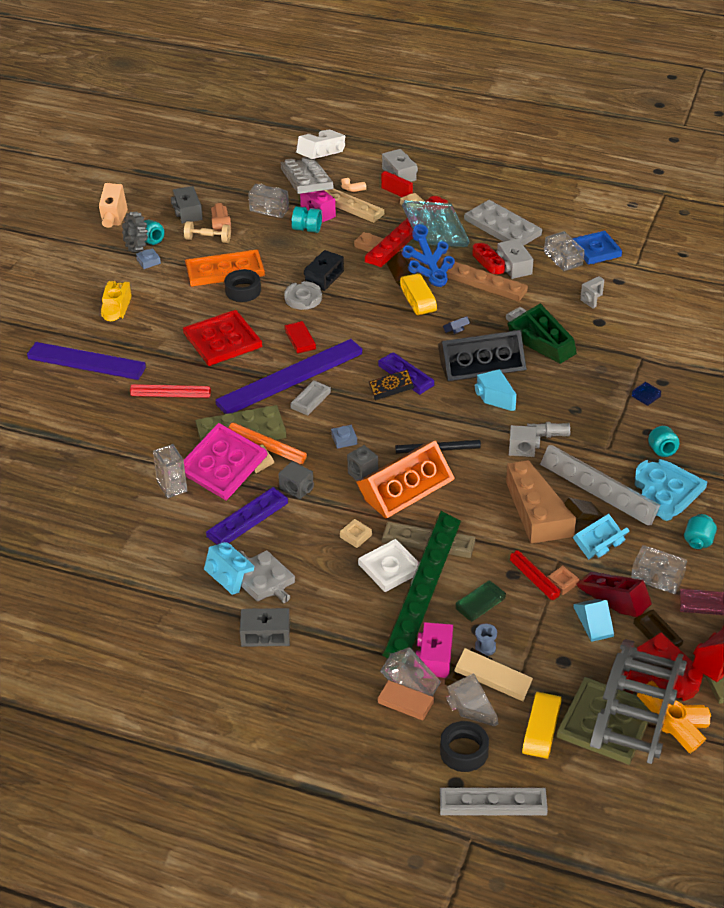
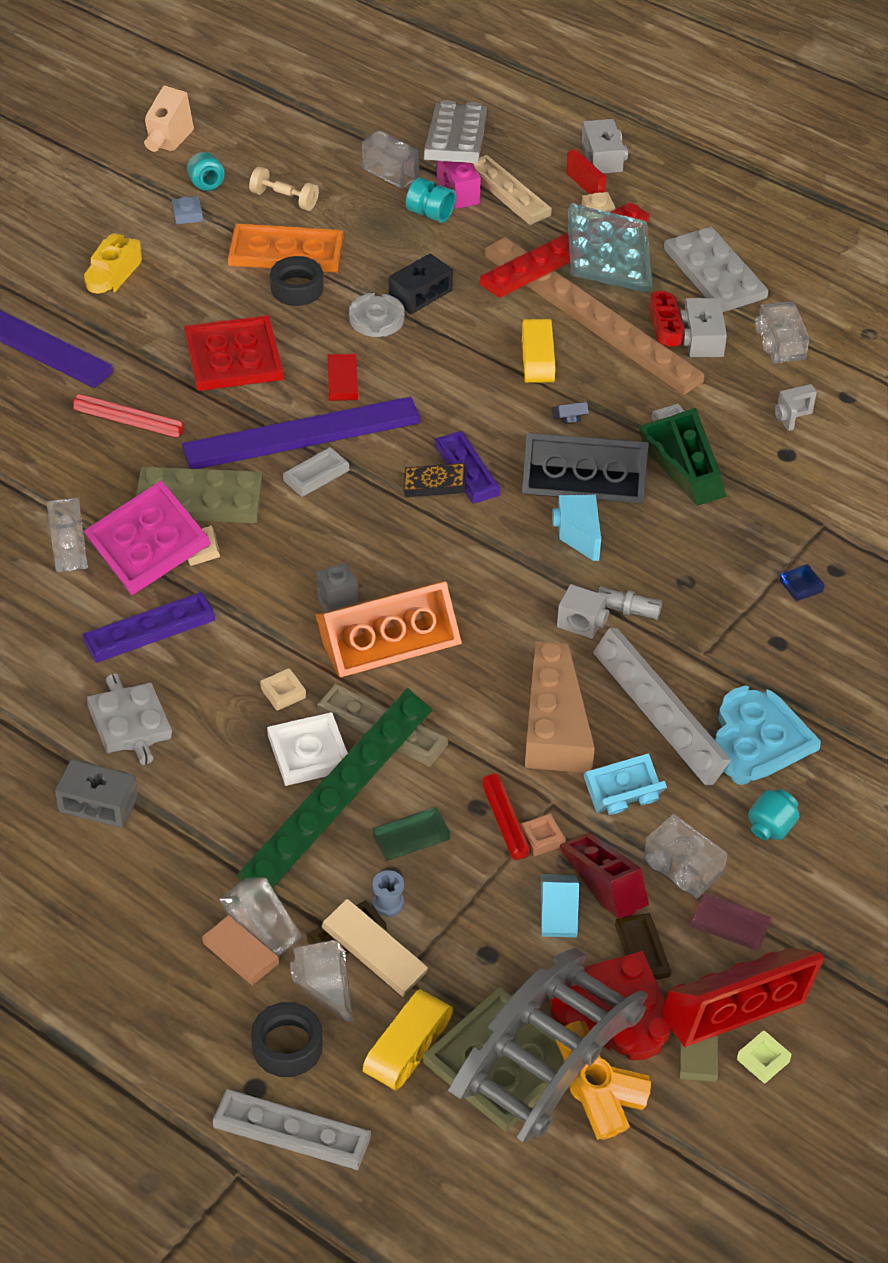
camera: 15 degrees right, 5 degrees up
dark grey gear [122,212,148,252] -> none
dark grey brick [171,186,203,224] -> none
medium azure bracket [204,542,255,595] -> none
nougat piece [211,203,231,232] -> none
orange axle [228,422,307,464] -> none
dark grey brick [279,461,314,499] -> none
white arch [296,129,345,159] -> none
sand blue plate [331,425,357,449] -> none
light nougat arm [340,178,366,192] -> none
dark brown tile [386,251,414,286] -> none
black bar [395,440,481,454] -> none
blue plant [402,224,455,287] -> none
dark pink brick [415,622,453,678] -> none
dark brown tile [564,498,604,522] -> none
blue plate [571,231,622,265] -> none
teal head [648,426,680,457] -> none

